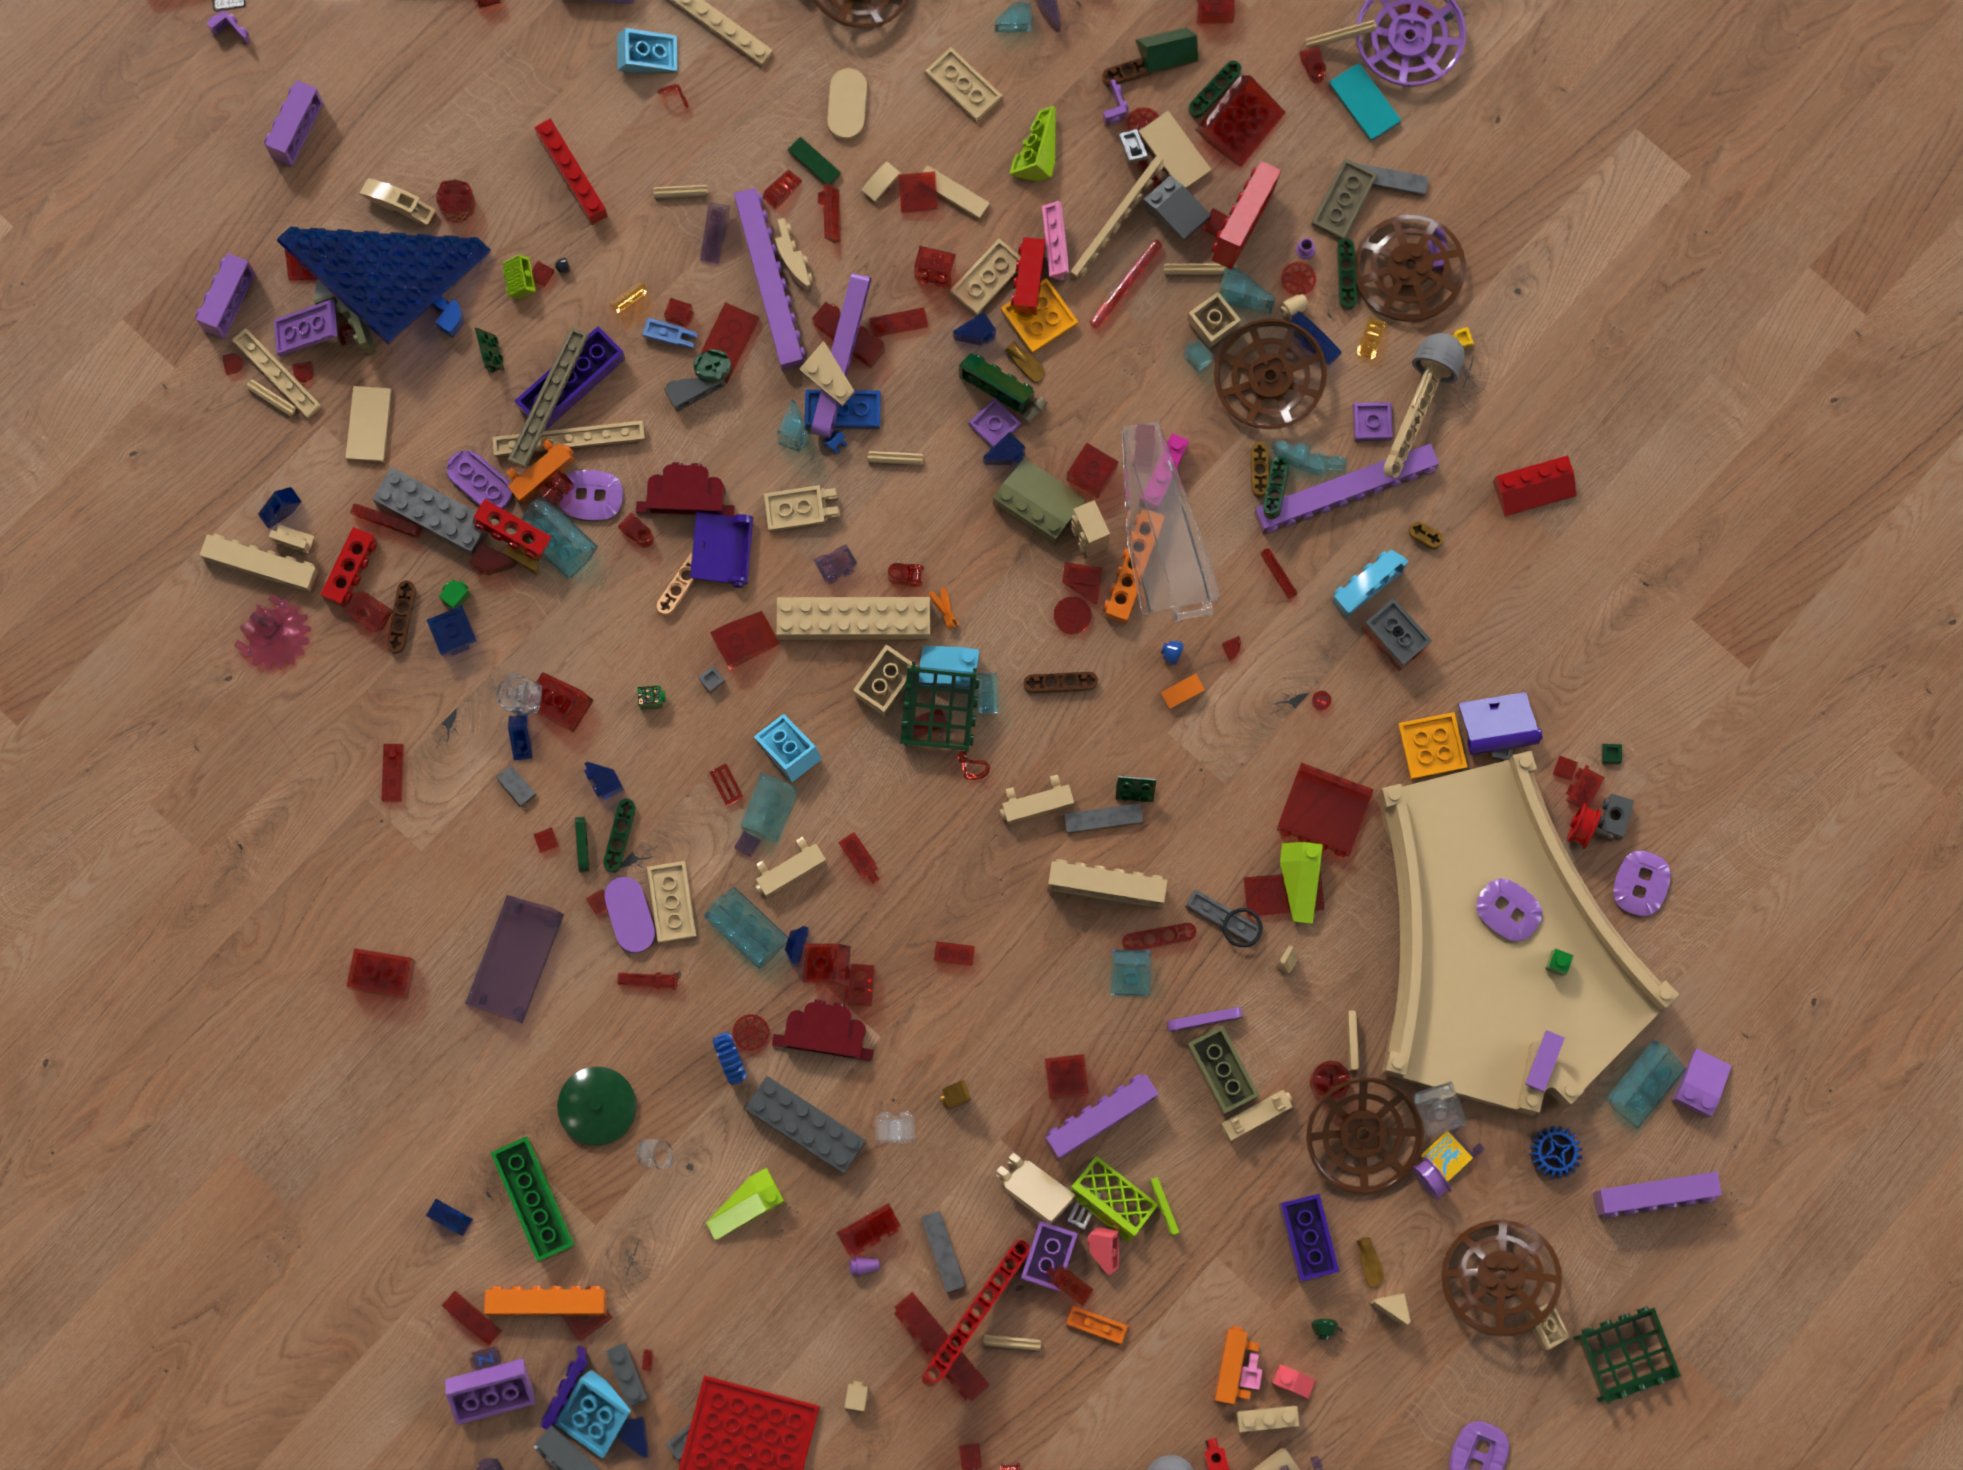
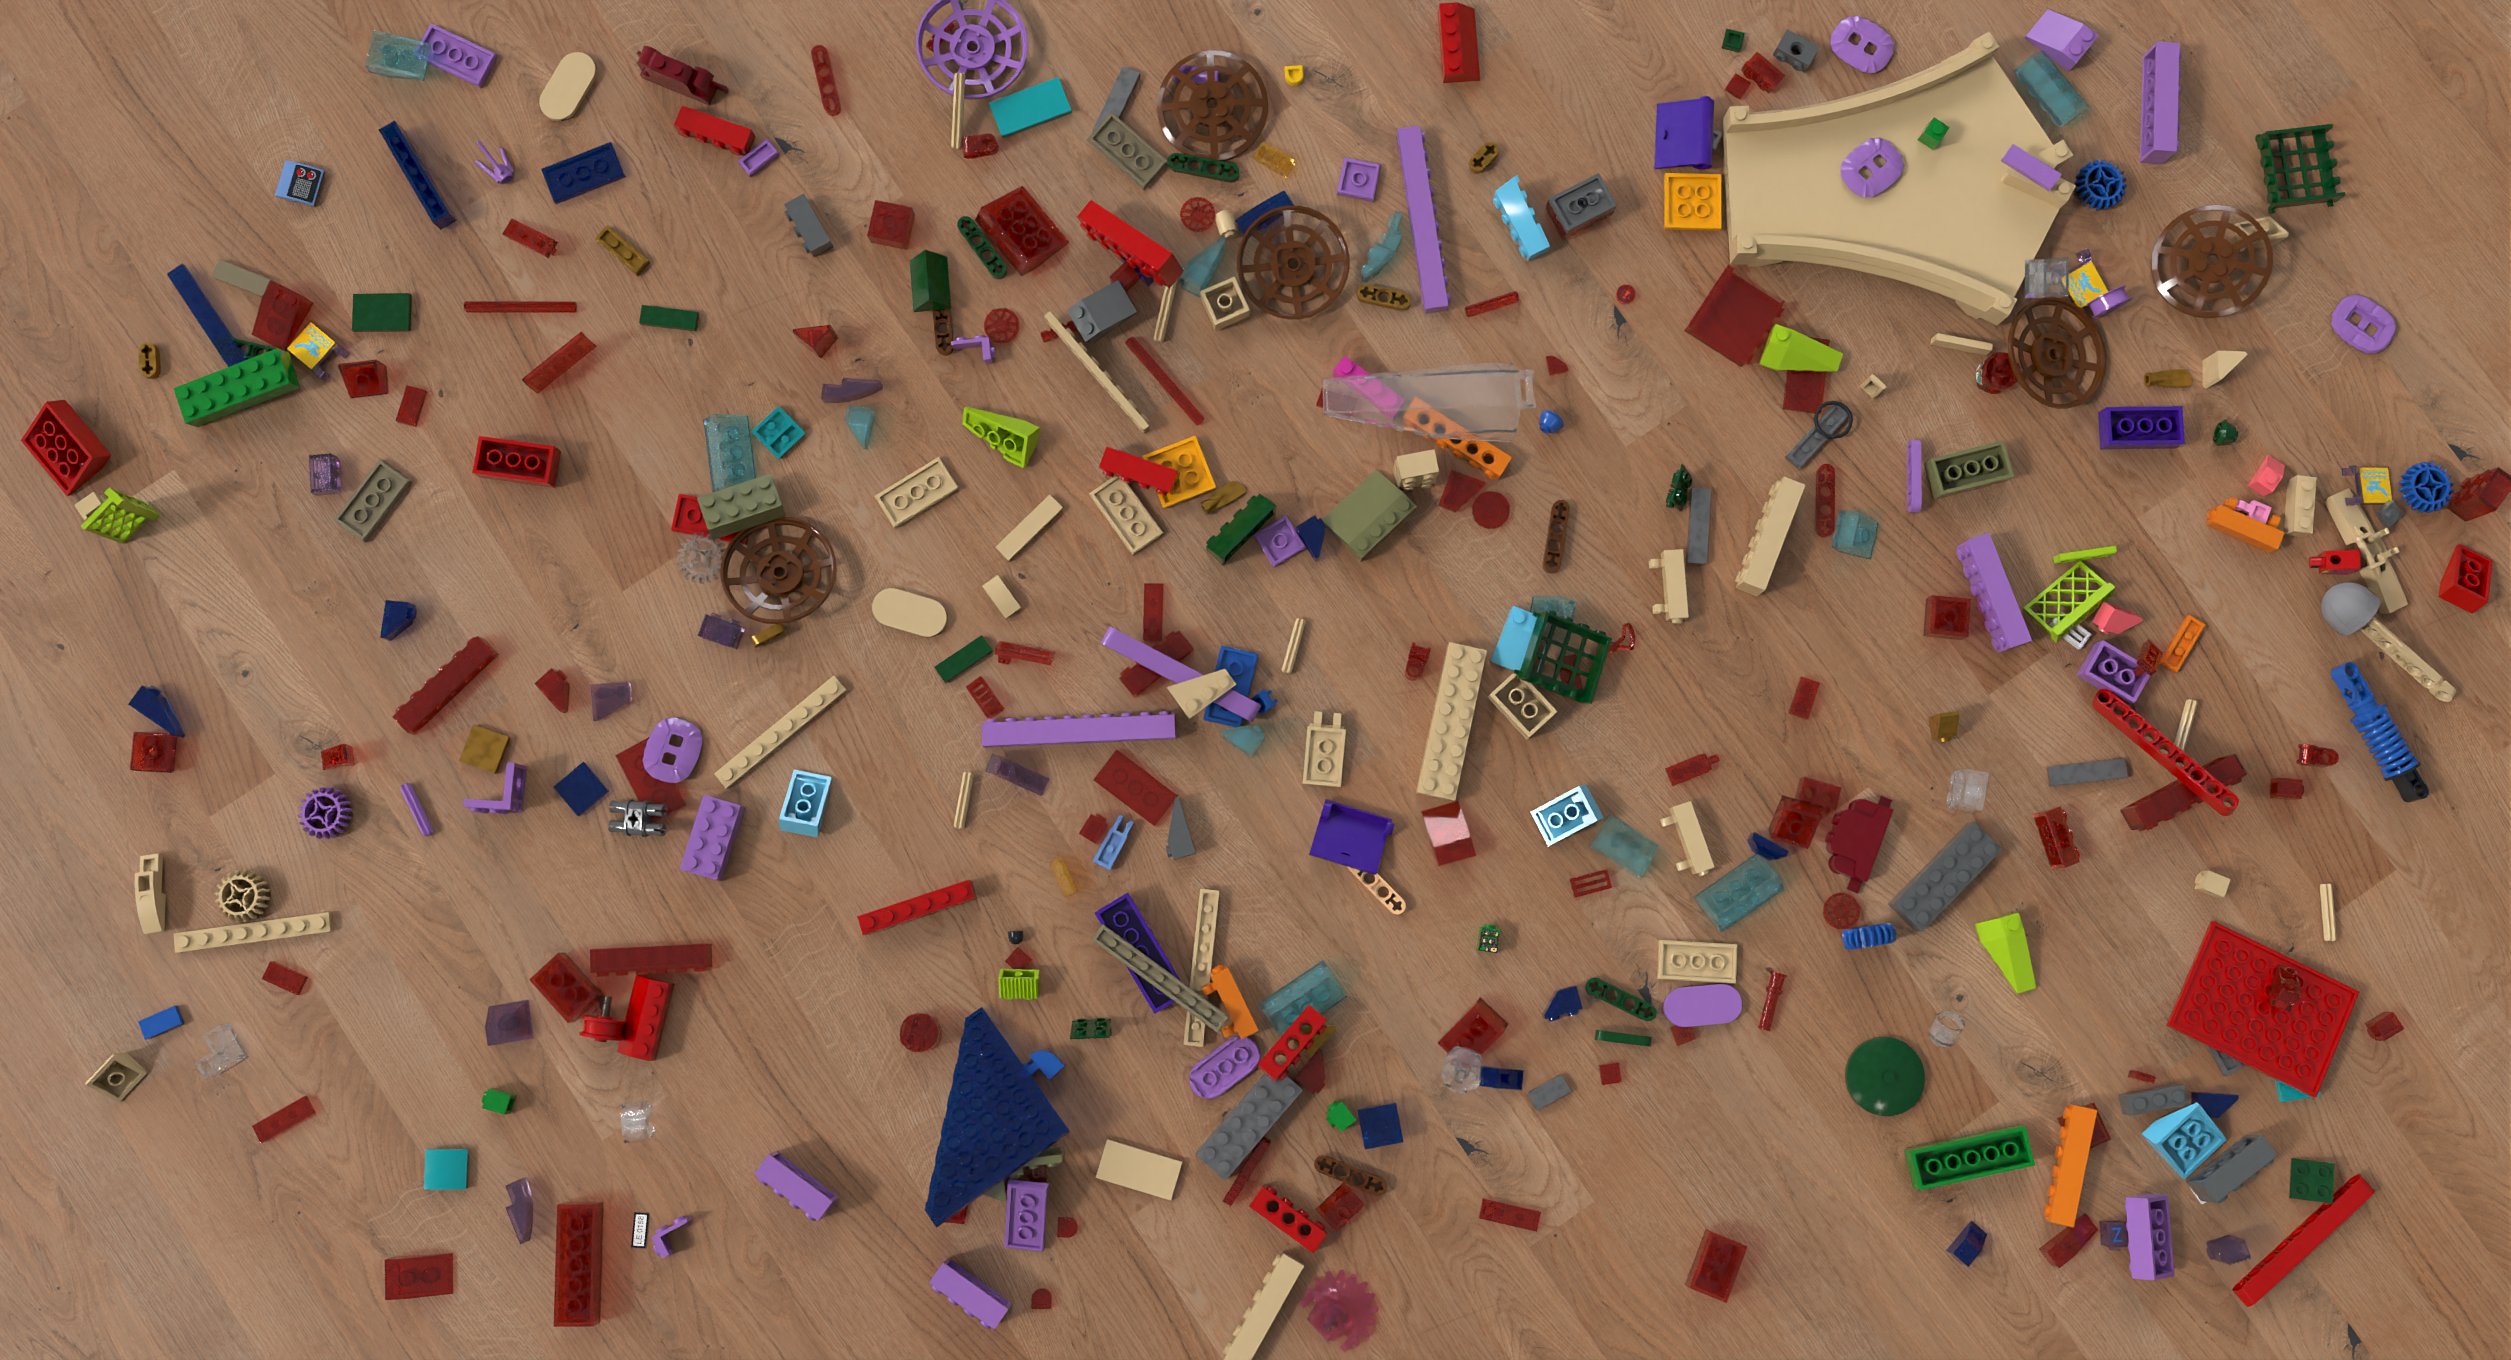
camera: 75 degrees left, 5 degrees up
tan tile [232,328,322,419] -> none
tan axle [246,379,296,416] -> none
clear blue slope [258,487,302,529] -> none
tan bracket [268,525,315,554] -> none
tan slope [359,178,436,227] -> none
clear purple slope [465,895,564,1024] -> none
clear red wheel [539,470,575,506] -> none
dark purple wing [541,1345,587,1430] -> none
medium lavender piece [559,470,623,520] -> none
clear red piece [618,512,654,548] -> none
dark red brick [636,462,735,517] -> none
clear red piece [657,84,689,108] -> none
dark green tile [693,349,731,383] -> none
flat silver plate [698,666,726,693] -> none
clear purple tile [734,831,761,857] -> none
tan slope [775,218,813,292] -> none
cylinder [813,544,857,584] -> none
medium lavender cone [849,1257,879,1277] -> none
clear red tile [898,171,938,213] -> none
clear red brick [914,246,956,288] -> none
orange piece [929,587,959,630] -> none
clear blue slope [953,312,996,345] -> none
tan tile [995,1153,1075,1225] -> none
dark tan animal [1021,397,1048,424] -> none
bright pink panel [1042,201,1069,281] -> none
clear red brick [1066,443,1119,498] -> none
flat silver slope [1119,129,1148,163] -> none
tan tile [1138,111,1212,189] -> none
orange slope [1161,673,1205,709] -> none
clear light blue brick [1183,339,1213,372] -> none
tan brick [1220,1090,1293,1142] -> none
dark green beam [1263,457,1289,519] -> none
medium lavender piece [1296,238,1315,259] -> none
piece [1384,333,1465,478] -> none
red wheel [1566,803,1614,849] -> none

